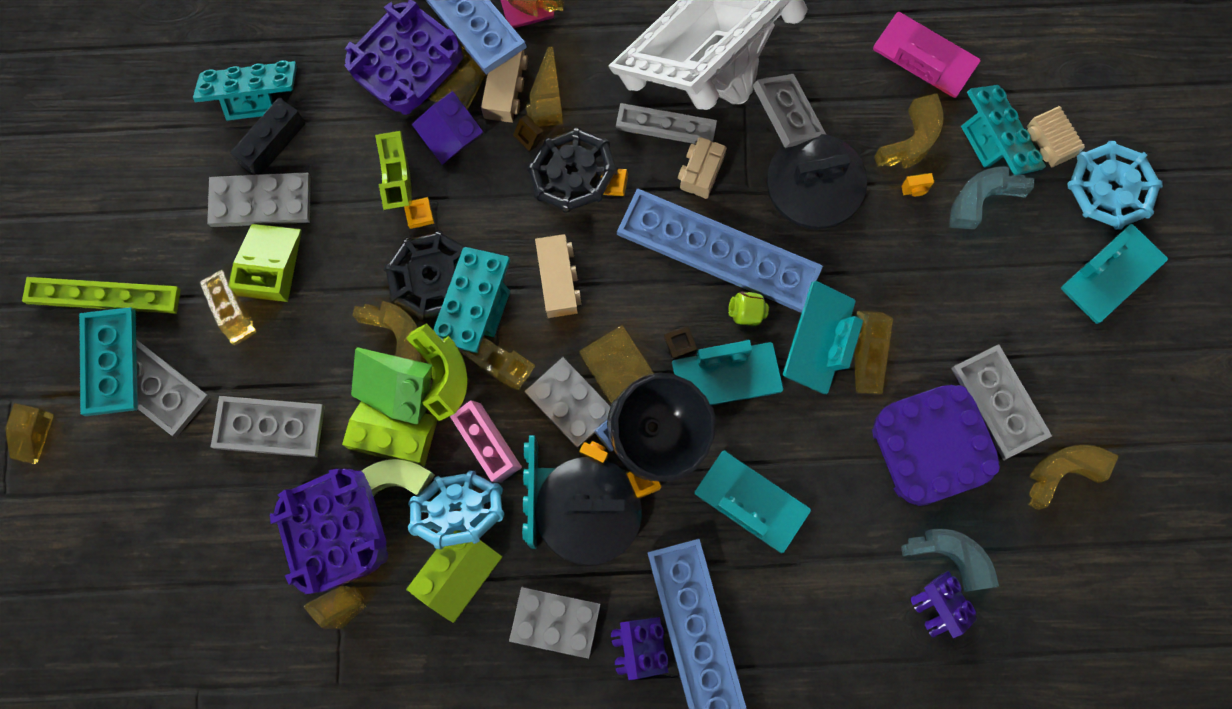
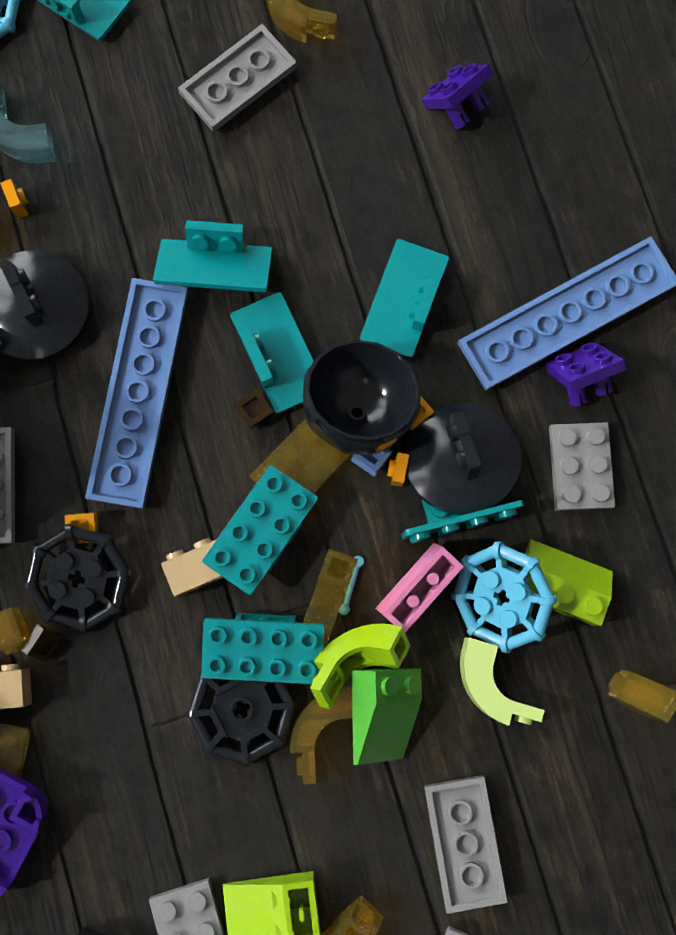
camera: 110 degrees left, 5 degrees up
dark purple plate [270,469,388,594] -> none
lime slope [342,401,437,467] -> none
lime arch [375,131,412,210] -> none
light orange plate [404,197,434,229] -> none
dark purple slope [412,91,483,165] -> none
light grey plate [525,357,610,449] -> none
tan brick [678,137,727,199] -> none
lime head [729,291,769,326] -> none
clear yellow slope [855,311,893,394] -> none
dark purple plate [872,385,999,506] -> none
clear light blue arch [901,529,999,592] -> none
none -> teal bracket [202,465,318,595]
none -> hinge [339,556,364,615]

